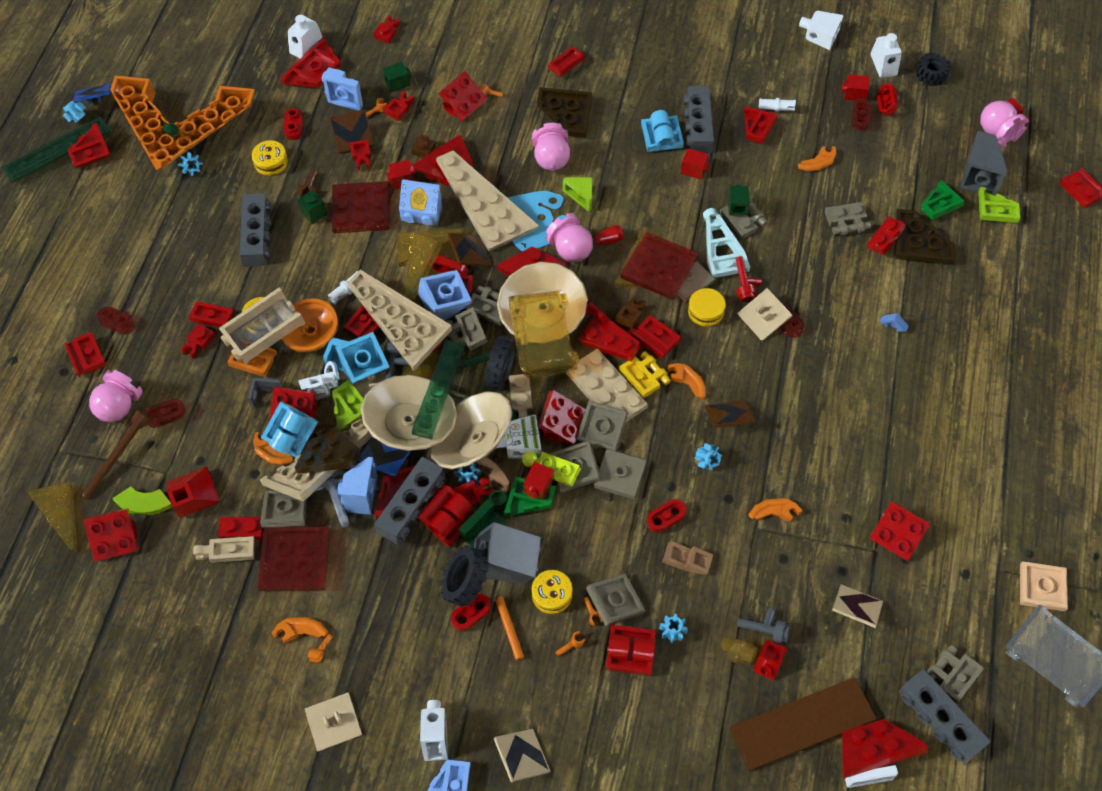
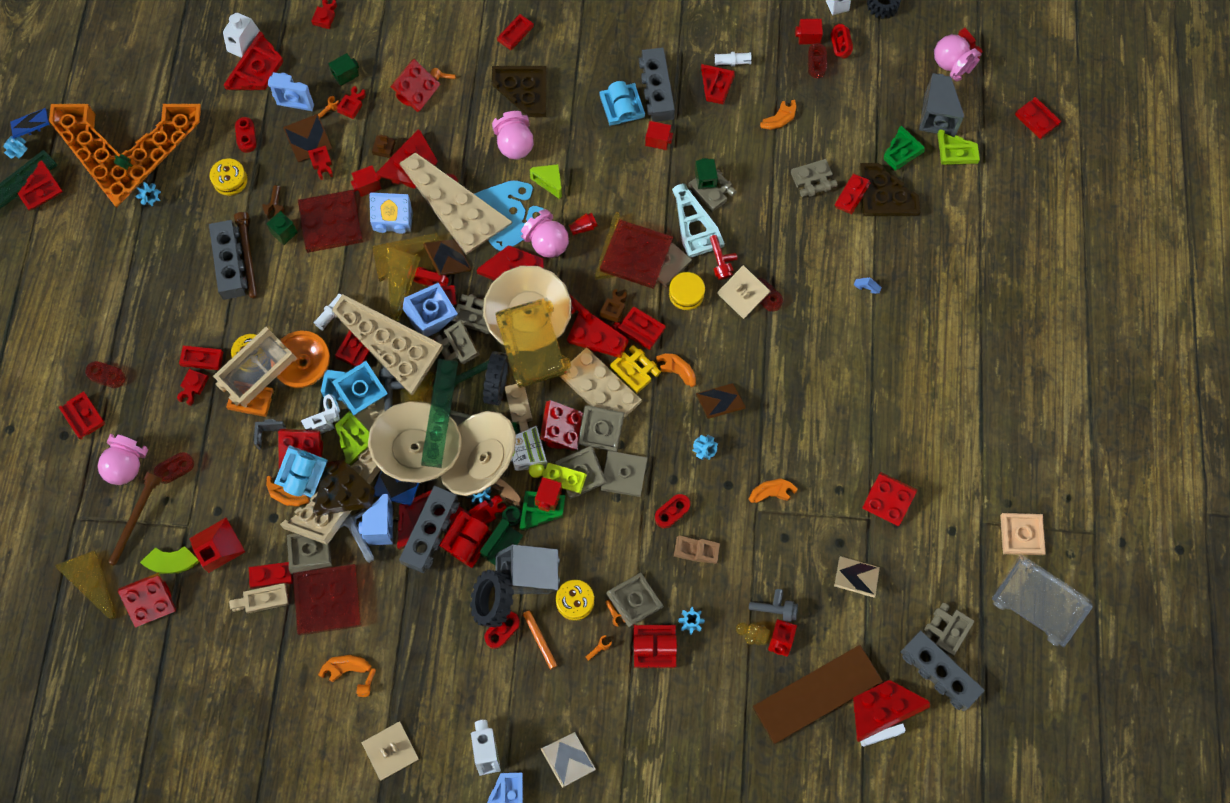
camera: 10 degrees left, 10 degrees up
none -> reddish brown piece [234,212,257,299]

